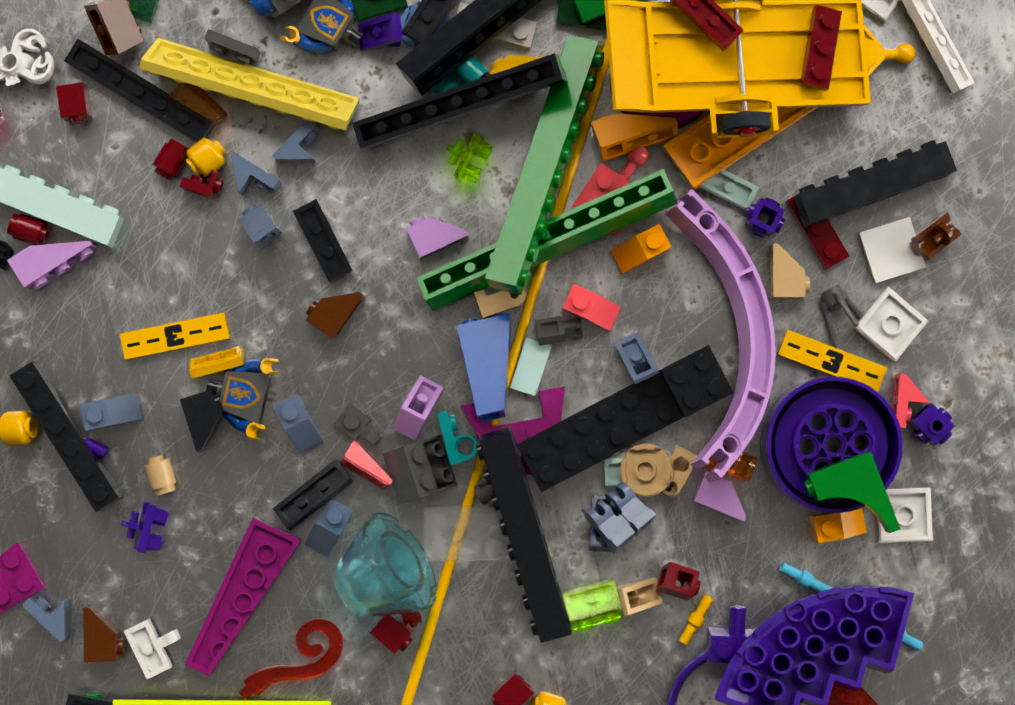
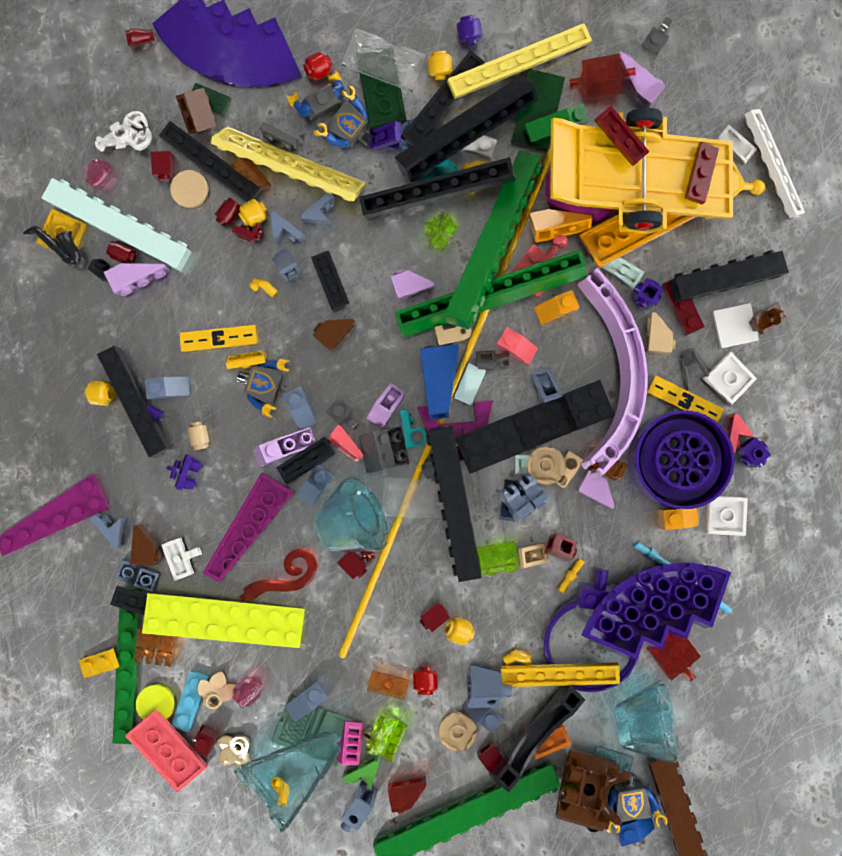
camera: 10 degrees right, 0 degrees up
black slope [180,390,223,453] -> none
green arch [804,451,900,533] -> none
none -> sand blue slope [115,559,159,592]
none -> tan tile [170,170,209,209]
none -> yellow arm [249,278,278,297]
none -> lavender slope [253,427,316,468]

